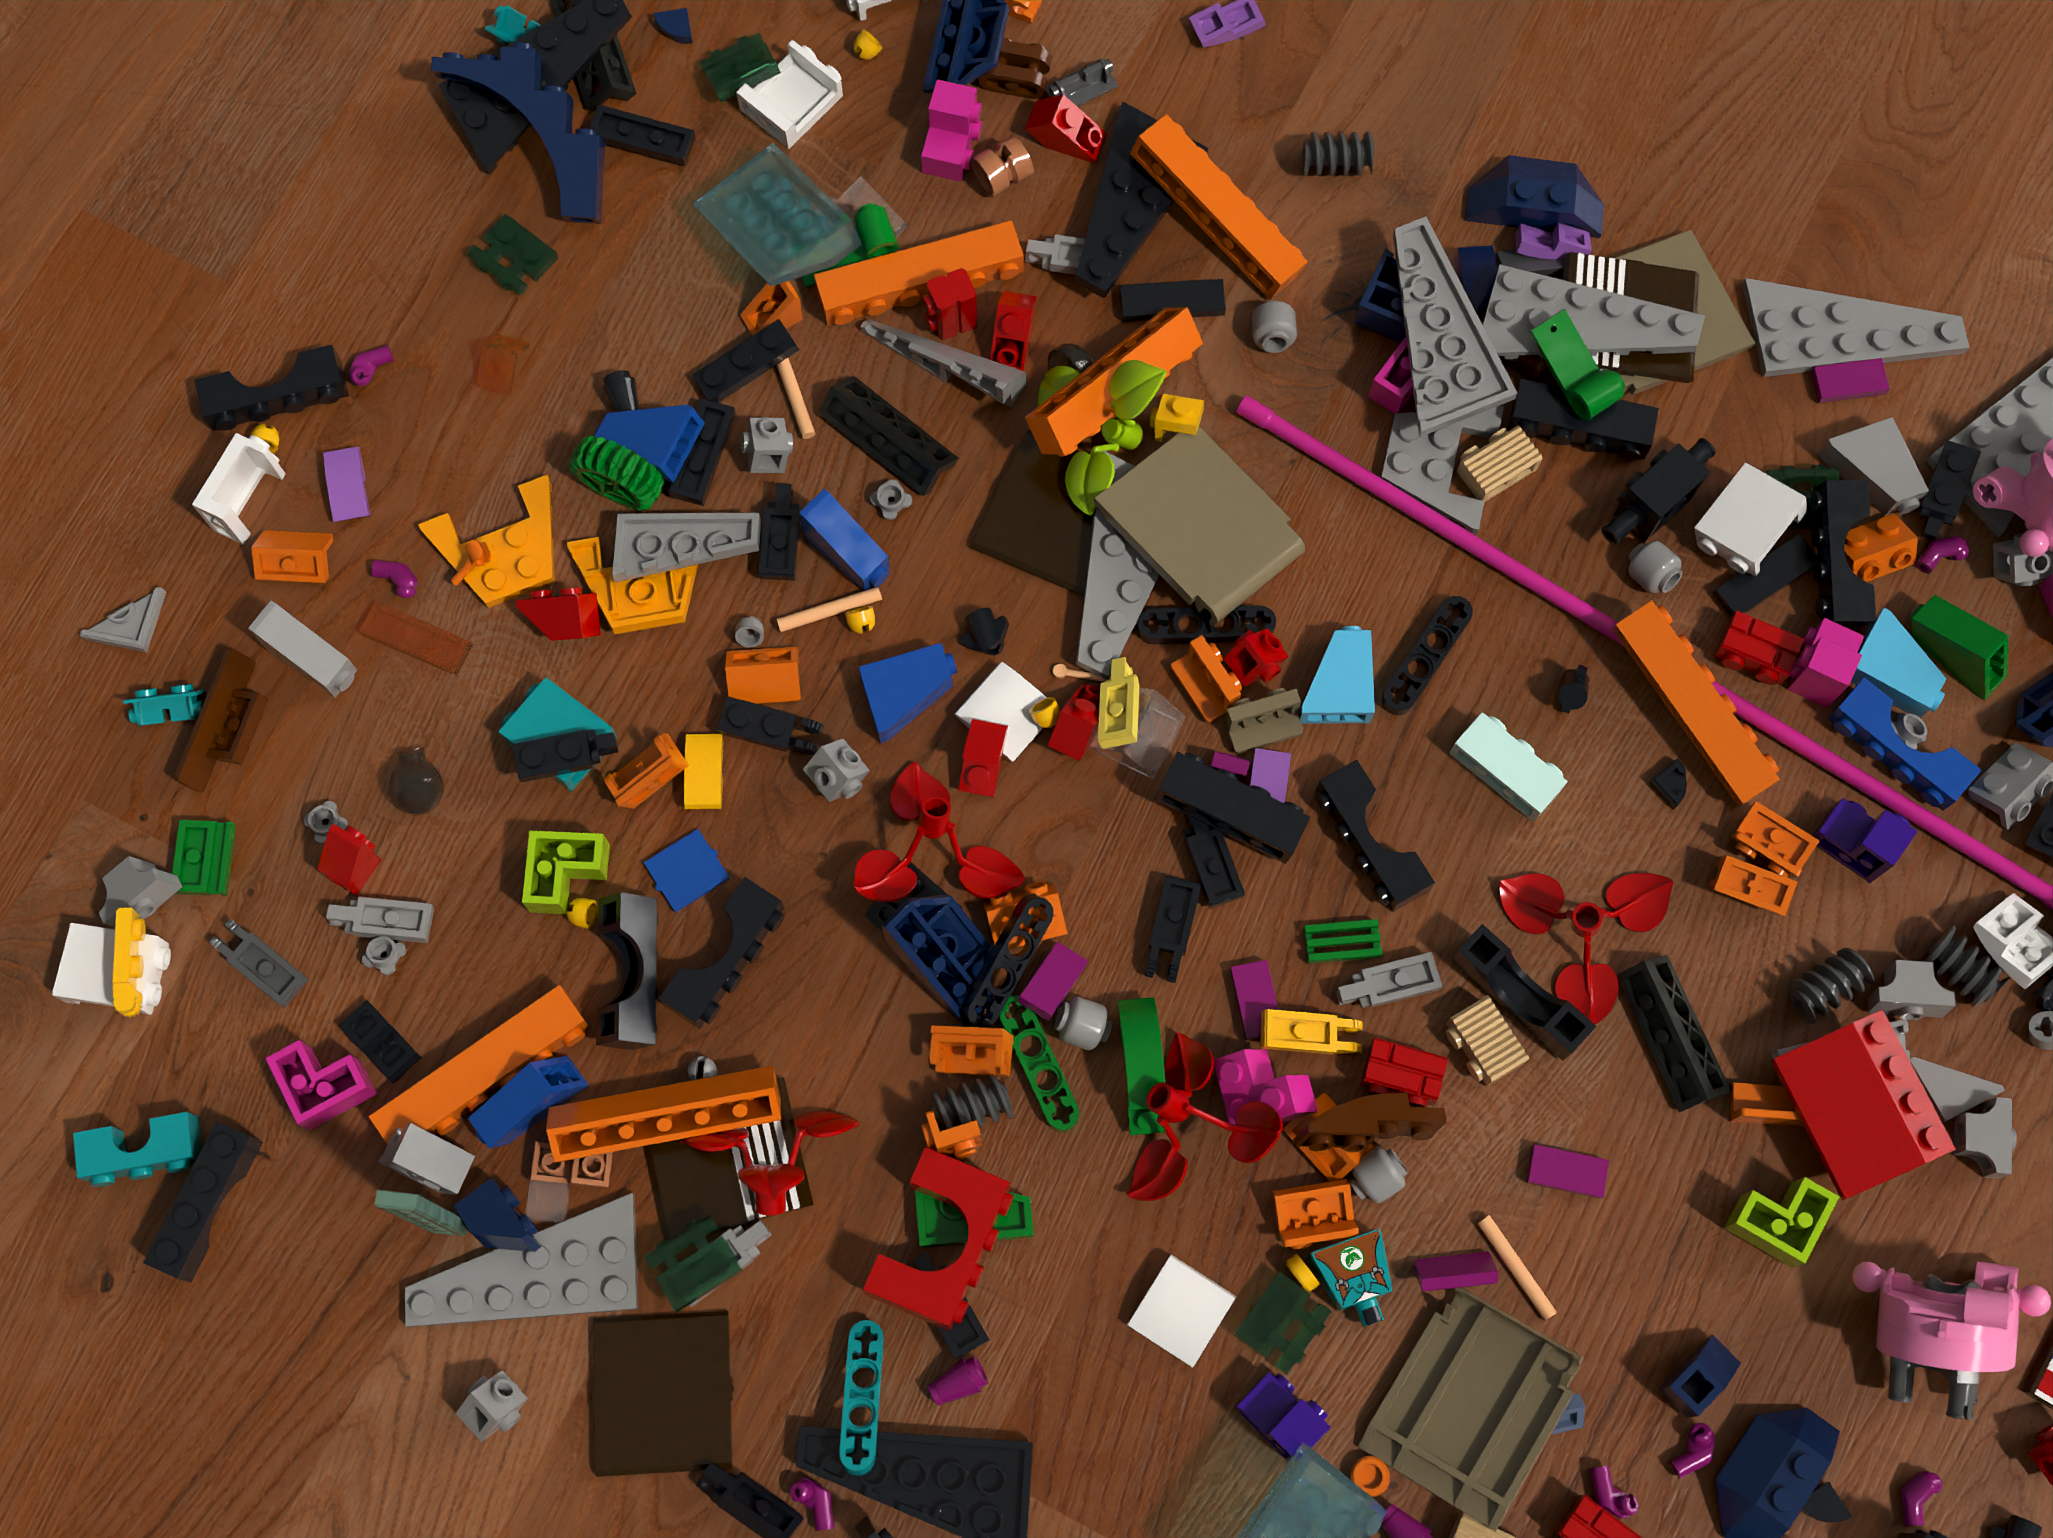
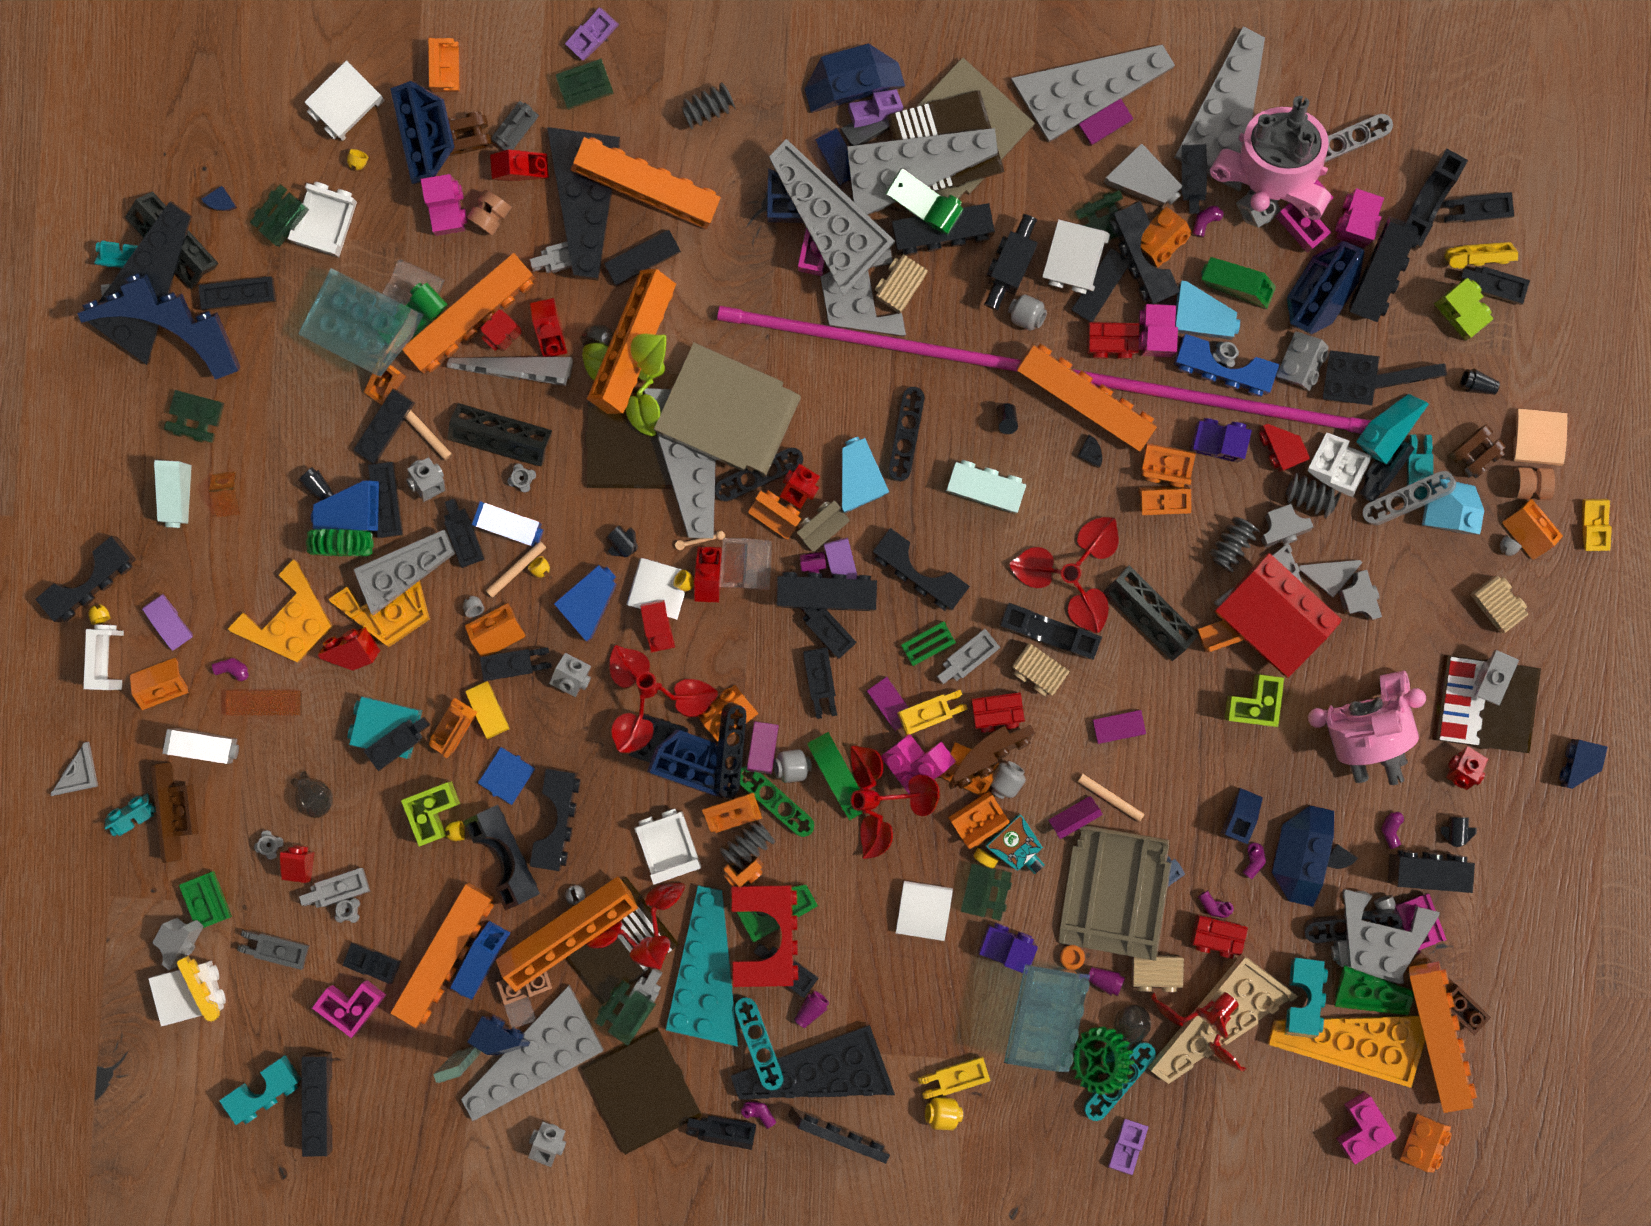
camera: 20 degrees left, 15 degrees up
magenta arm [349,345,394,386] -> none
light grey hinge [378,1123,475,1195] -> none
orange hand [451,540,491,586] -> none
light yellow hinge [1098,657,1140,749] -> none
yellow bracket [1150,394,1204,442] -> none
light grey head [1251,300,1297,353] -> none
none -> light aqua slope [154,460,192,528]
none -> clear green plate [556,58,614,110]
none -> white panel [634,809,701,885]
none -> teal wing [666,885,738,1046]
none -> red slope [1258,424,1310,472]

